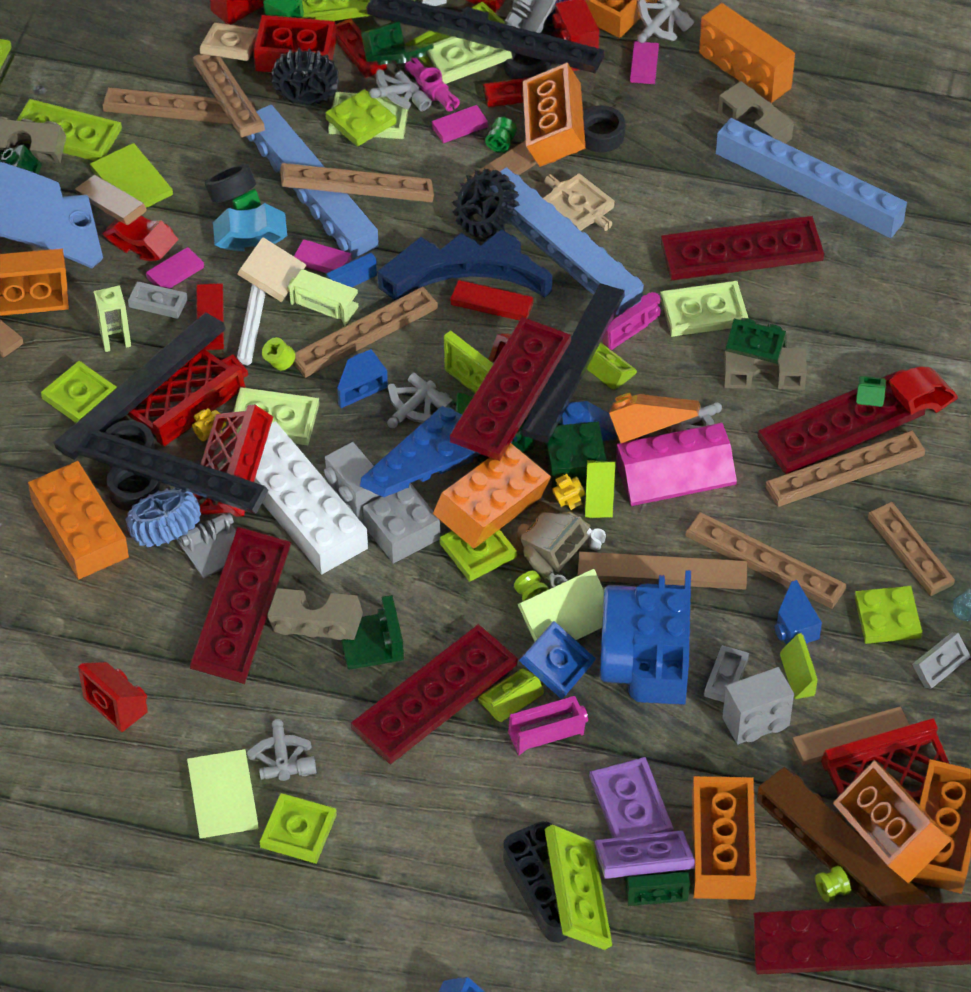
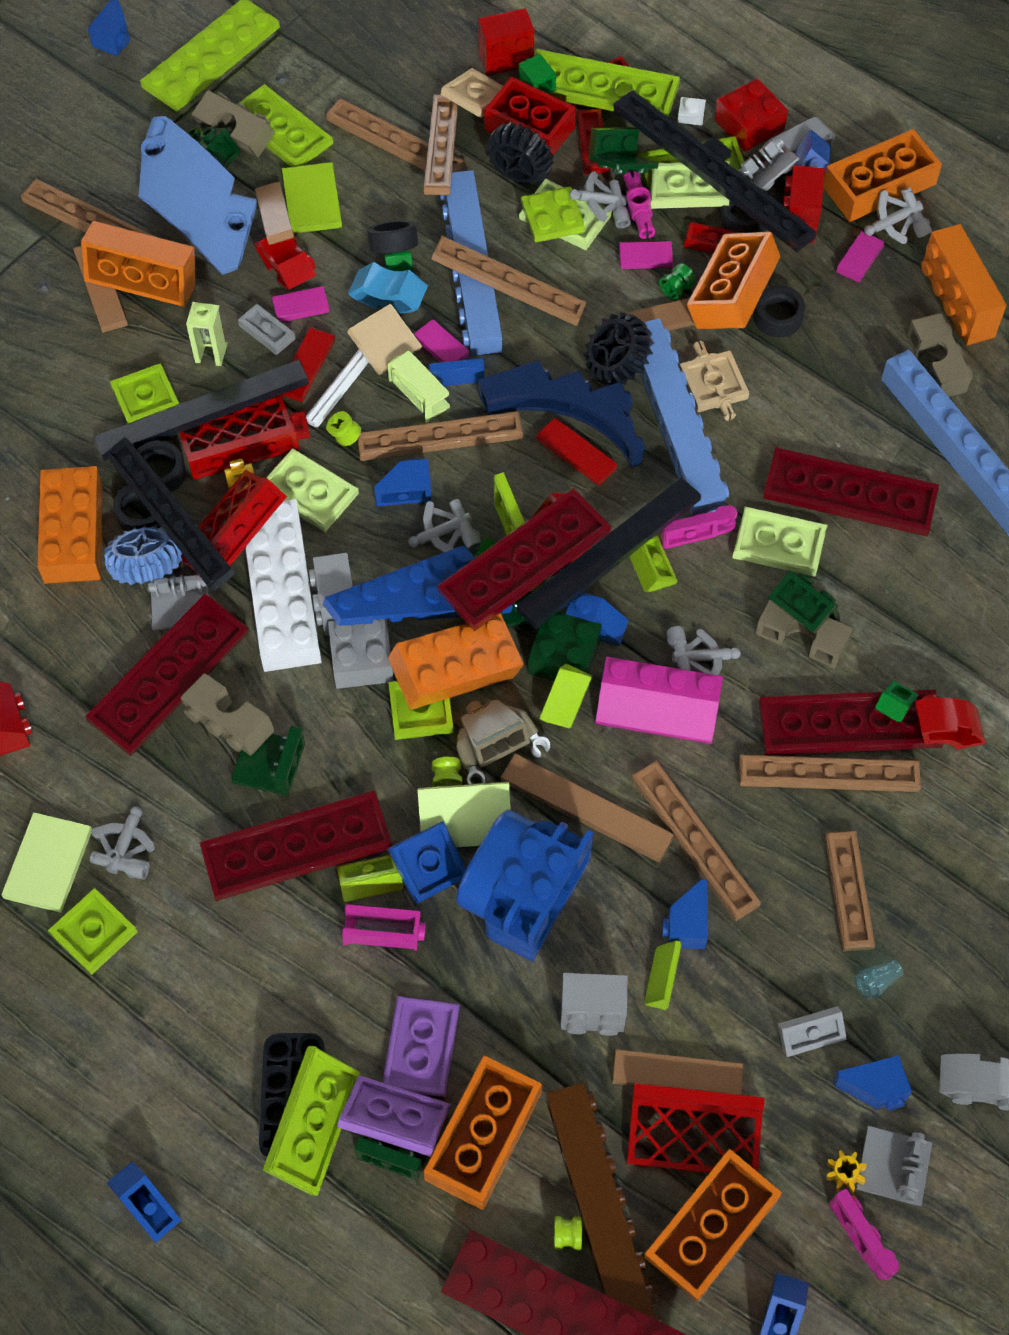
camera: 25 degrees right, 10 degrees up
yellow gear [552,474,586,510] -> none
orange slope [609,393,700,443] -> none
light grey plate [704,645,749,702] -> none
orange brick [833,760,951,883] -> none
lime plate [855,586,922,644] -> none

